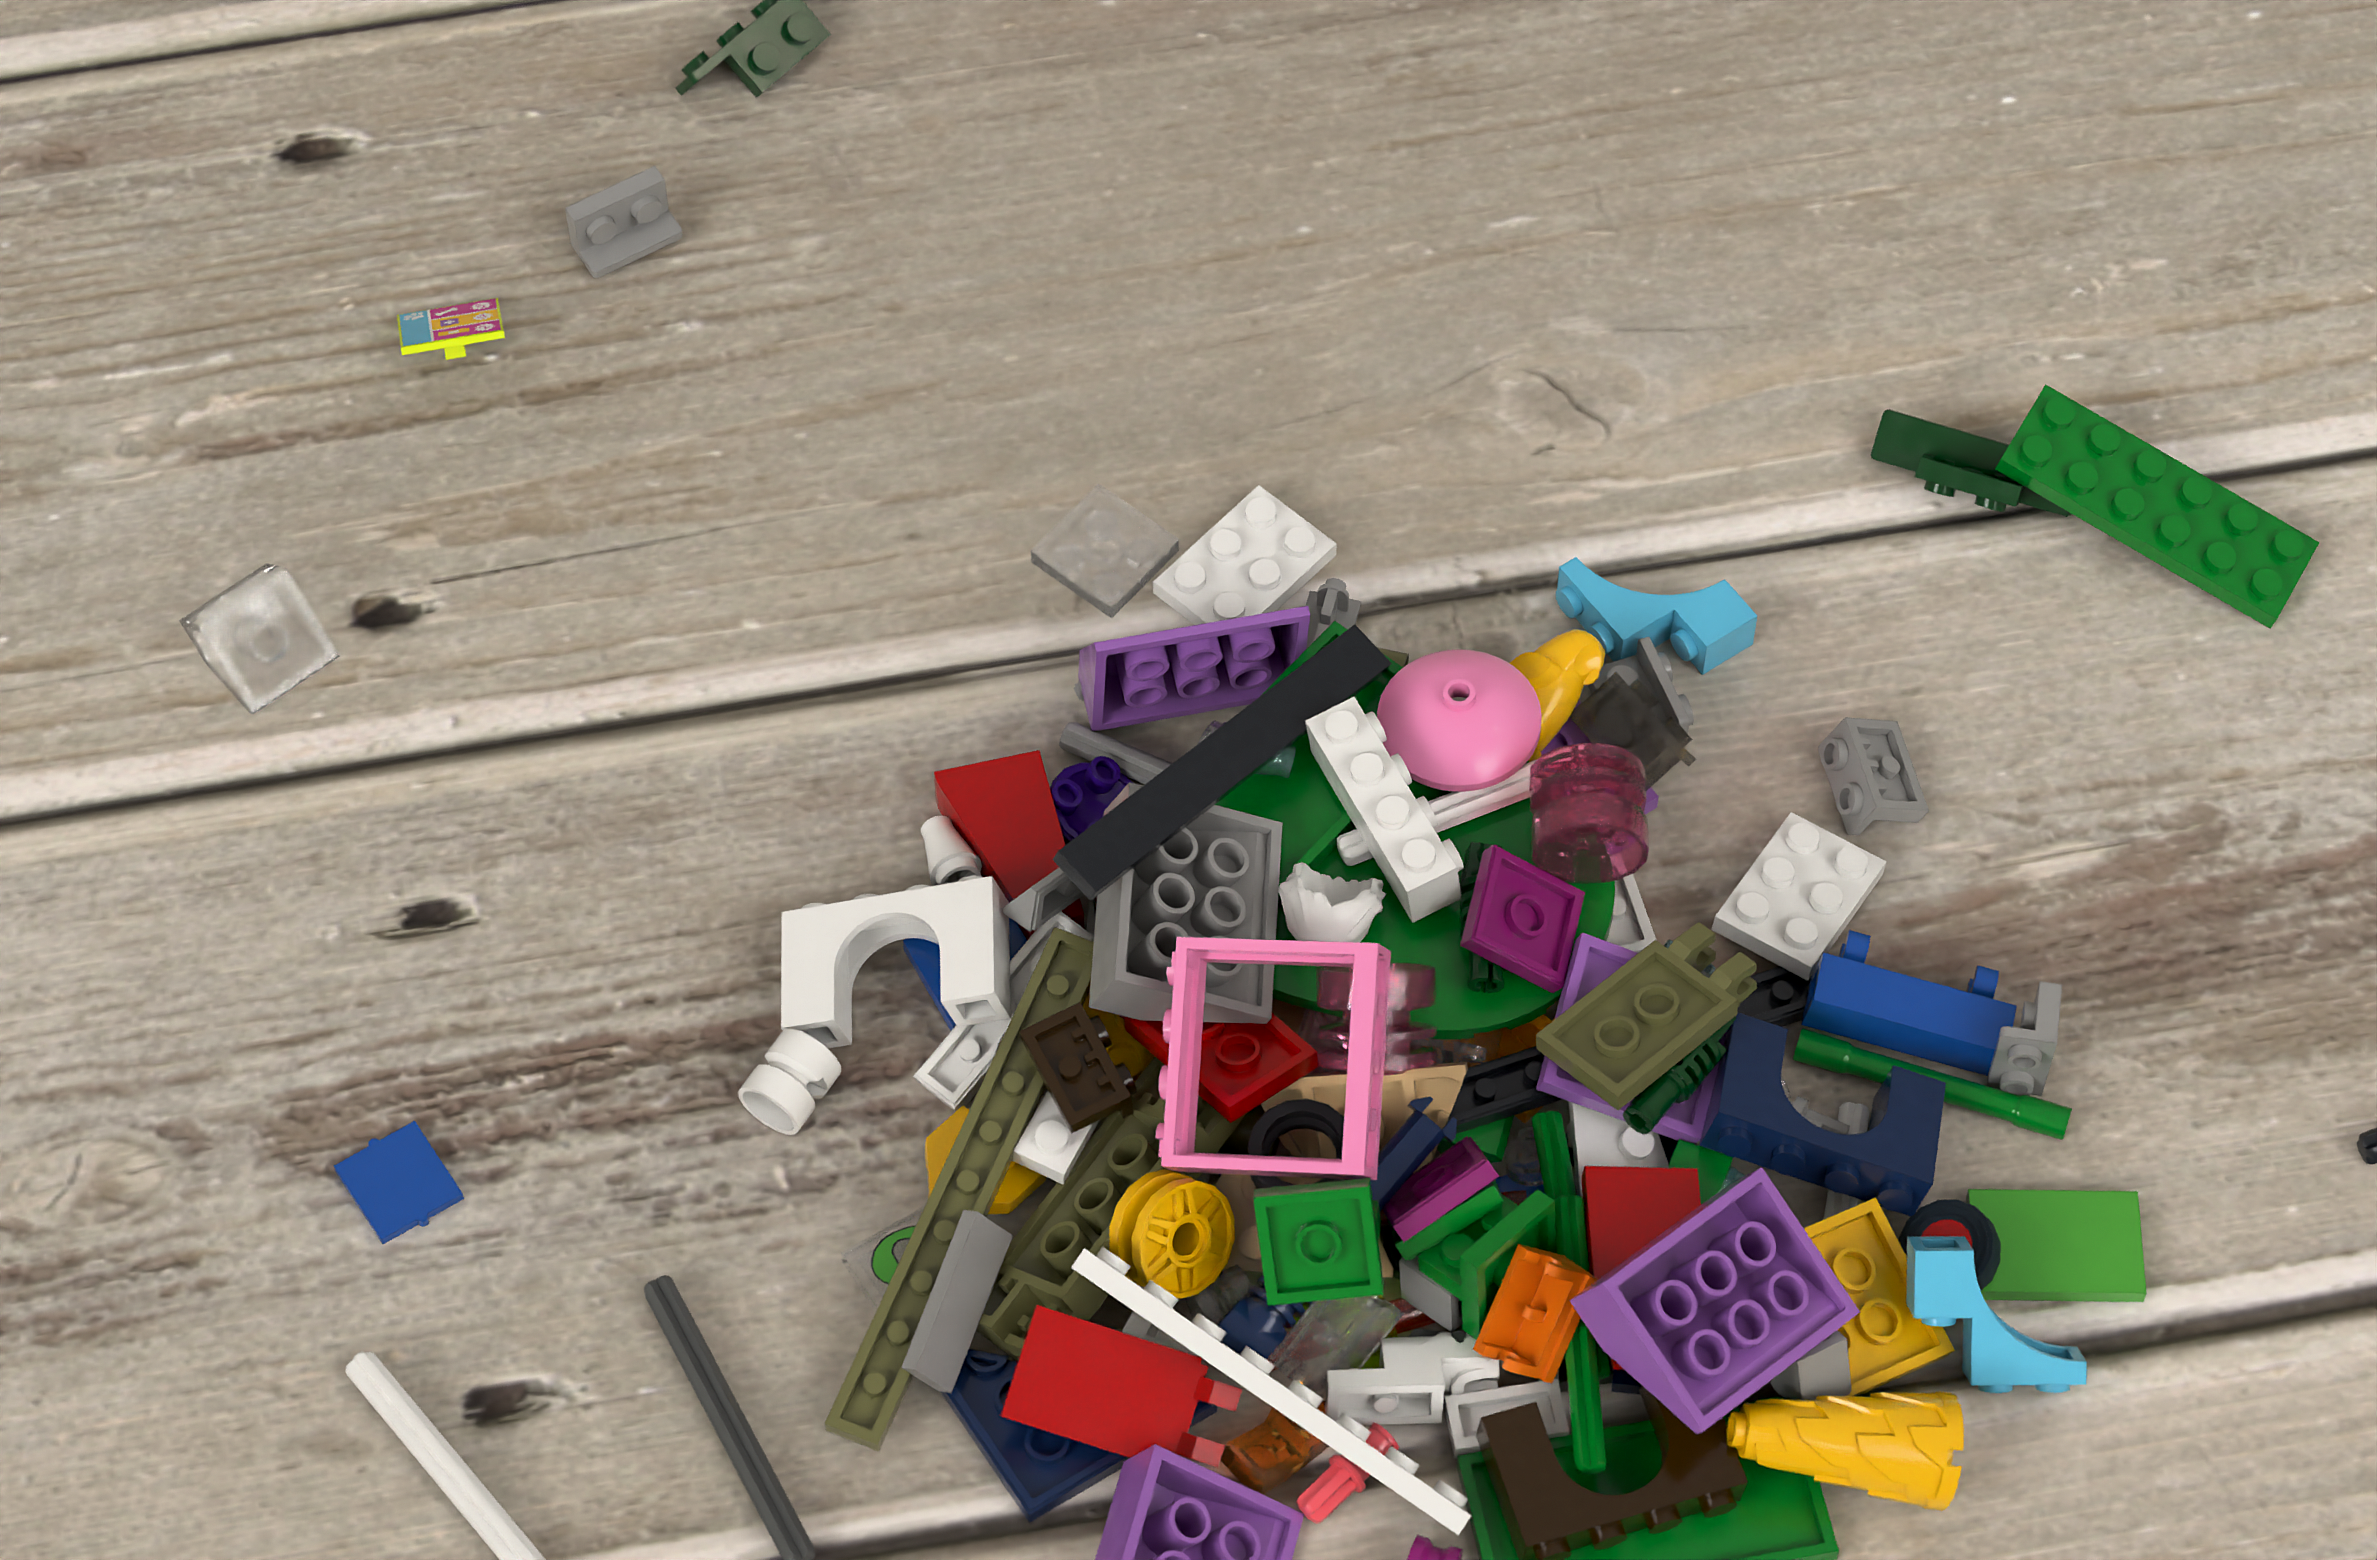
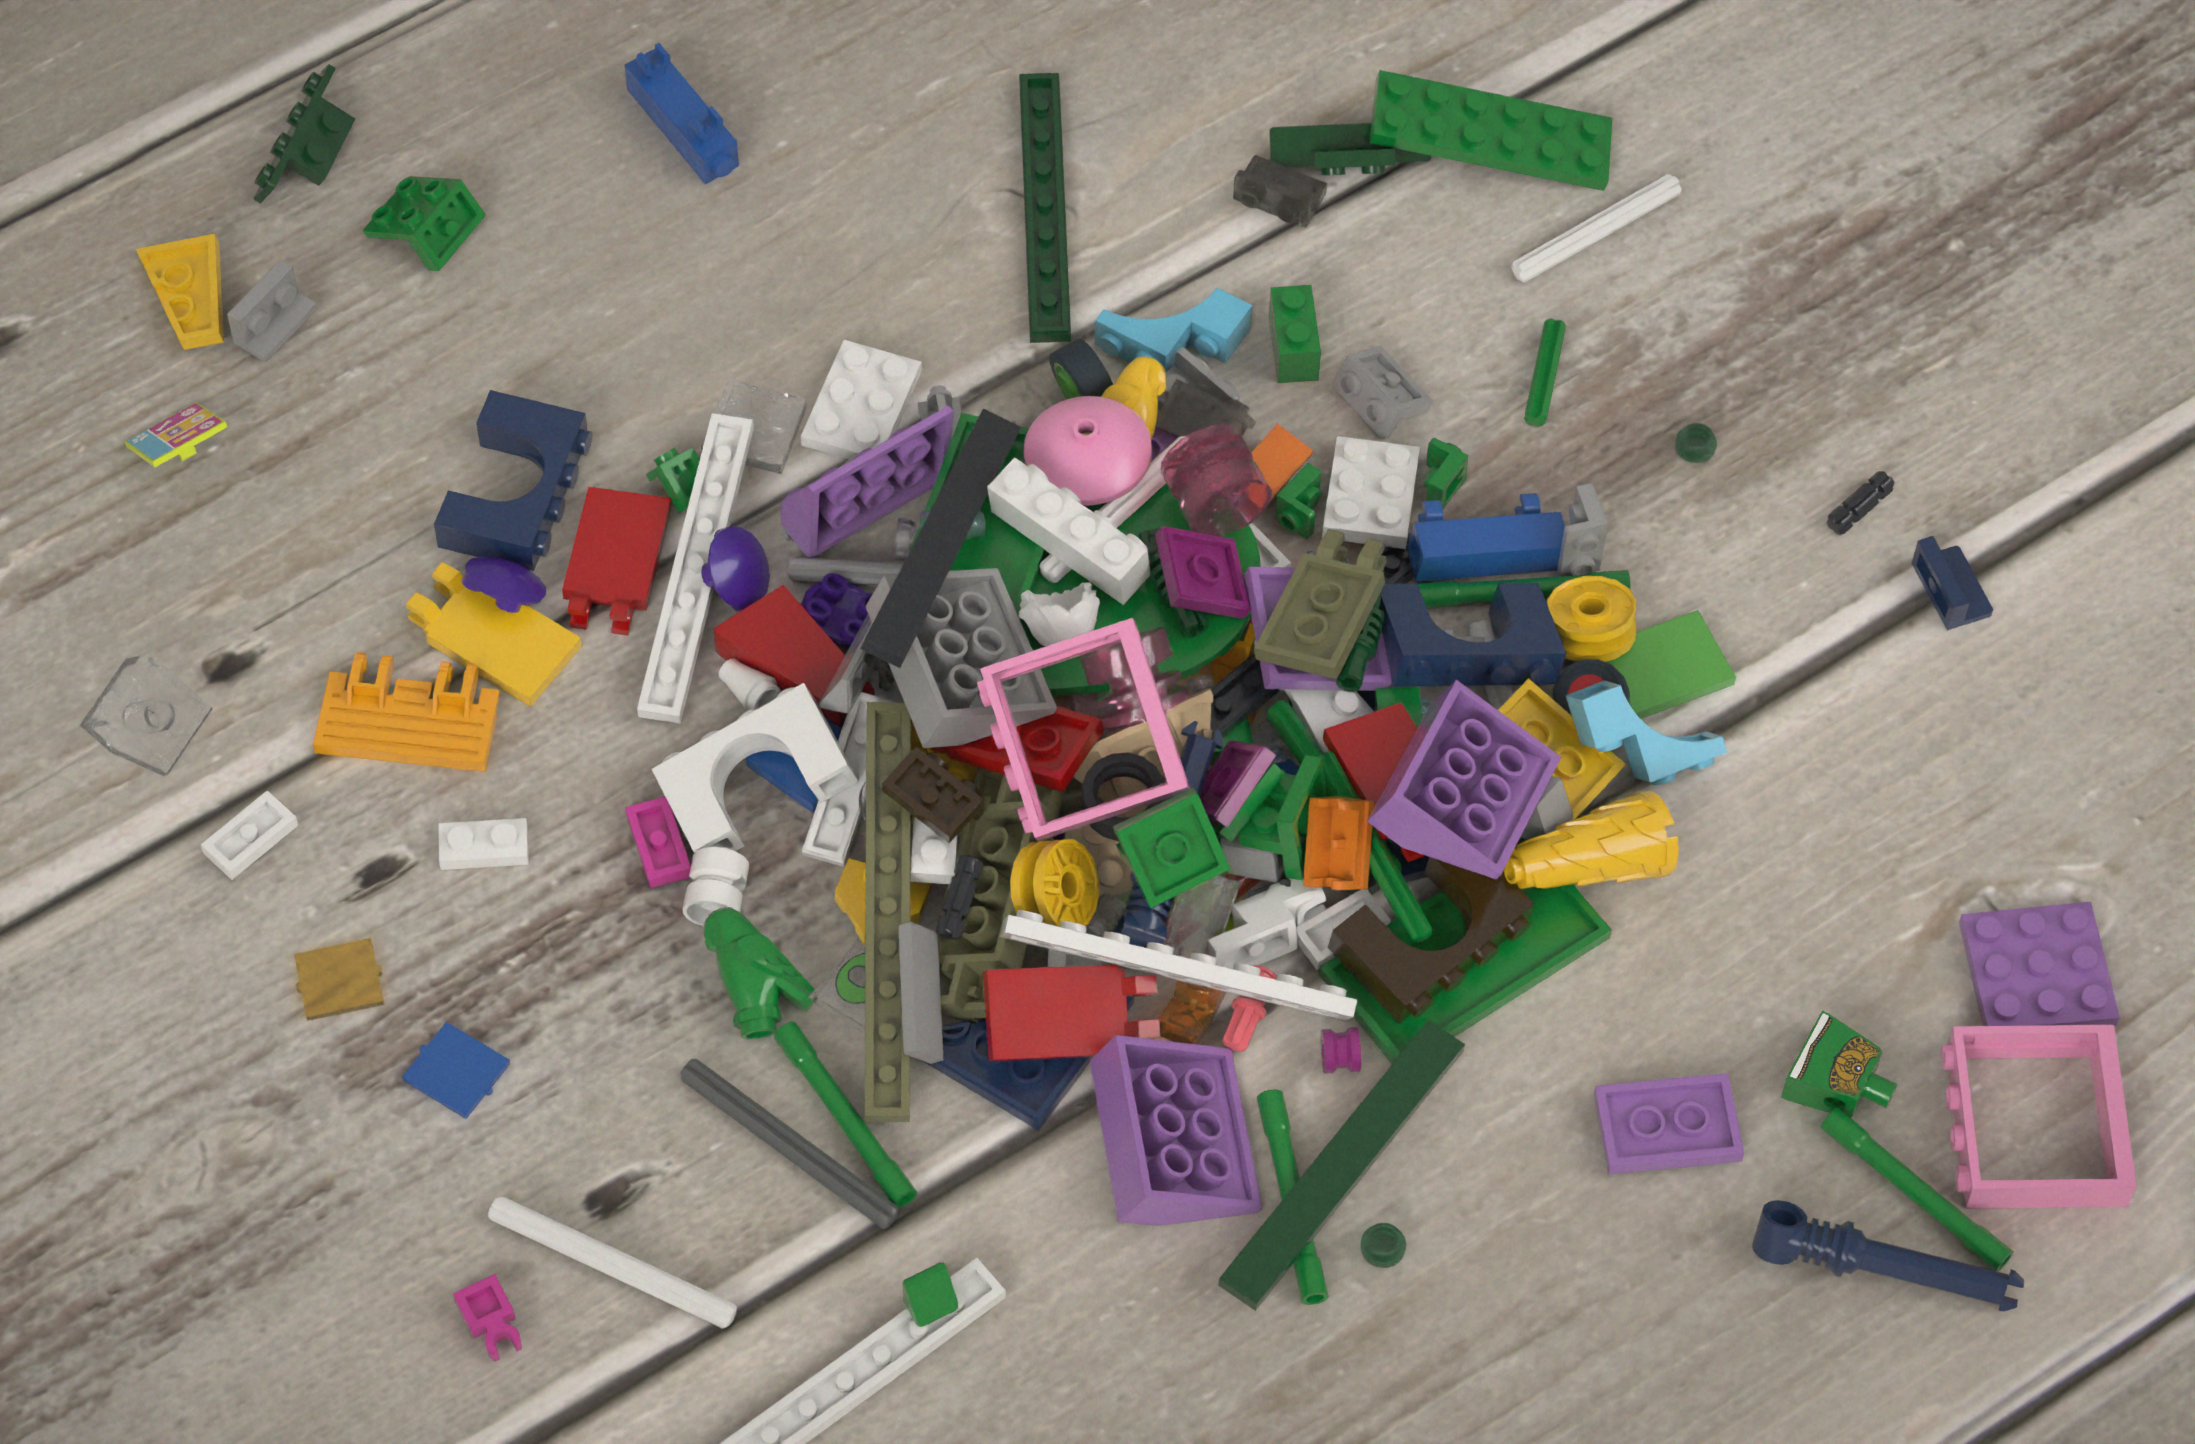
camera: 25 degrees left, 0 degrees up
none -> yellow wing [136,233,224,350]
none -> white plate [201,791,298,880]
none -> clear yellow piece [294,938,384,1021]
none -> light orange hinge [313,652,500,772]
none -> green bracket [363,176,486,271]
none -> yellow tile [406,562,582,707]
none -> dark blue arch [434,390,592,571]
none -> white plate [439,818,529,870]
none -> dark pink plate [453,1274,522,1362]
none -> dark purple dish [462,556,546,613]
none -> red tile [562,486,672,636]
none -> blue brick [624,43,739,184]
none -> dark pink plate [625,796,691,889]
none -> white plate [637,413,754,724]
none -> green bracket [646,447,700,513]
none -> dark purple dish [701,526,770,611]
none -> green animal [704,907,815,1039]
none -> green piece [774,1021,917,1208]
none -> black axle [936,855,983,940]
none -> dark green tile [1019,73,1071,343]
none -> black wheel [1049,338,1113,399]
none -> orange hinge [1222,423,1314,518]
none -> clear smoke bracket [1233,155,1328,228]
none -> green brick [1268,285,1321,383]
none -> green bracket [1275,463,1322,539]
none -> green bracket [1424,438,1468,509]
none -> white axle [1511,174,1682,282]
none -> green axle [1524,318,1566,427]
none -> yellow wheel [1547,576,1636,662]
none -> clear green plate [1675,423,1717,463]

